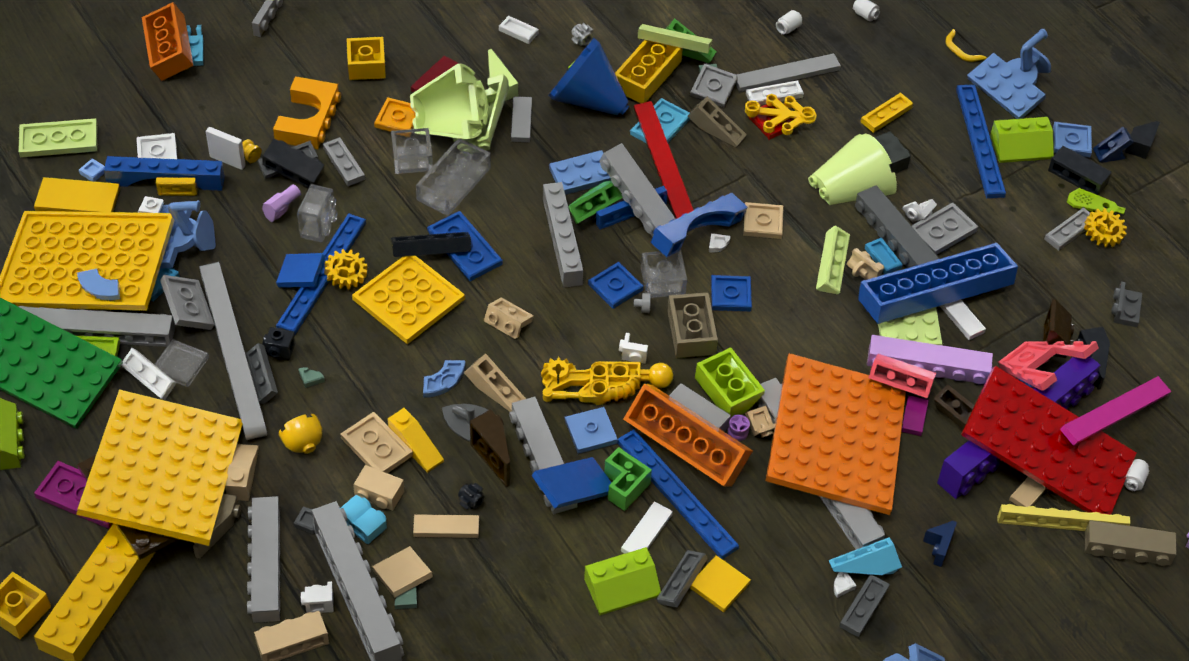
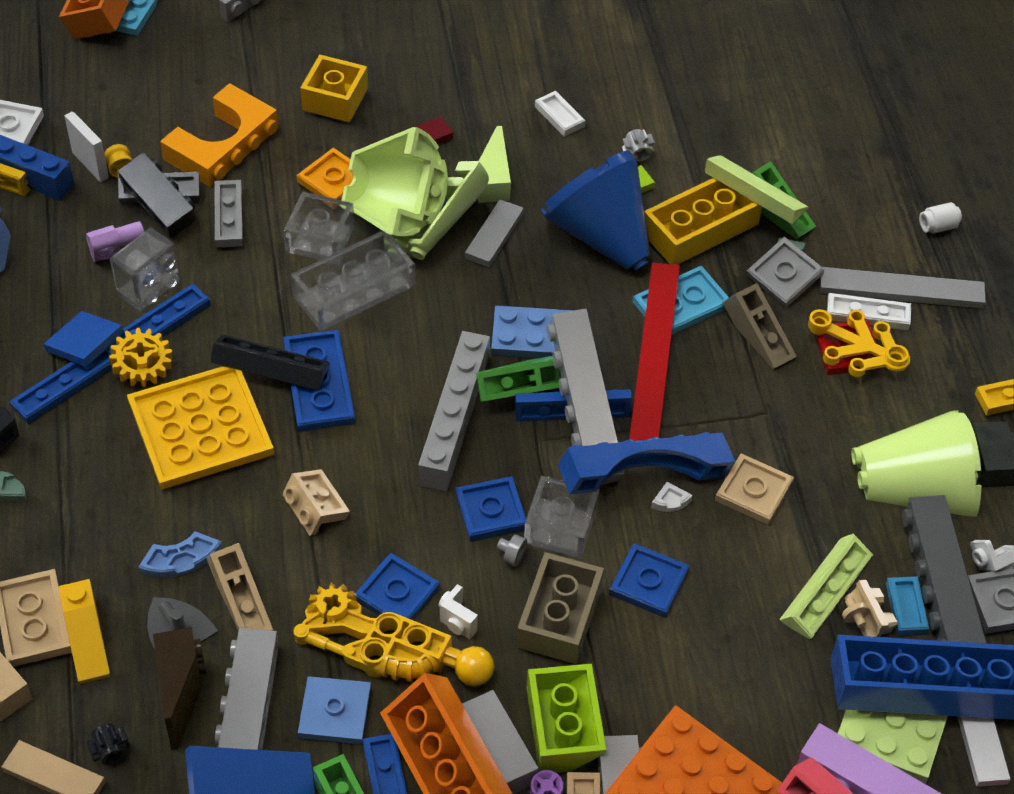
camera: 25 degrees right, 0 degrees up
none -> blue tile [355,553,440,620]

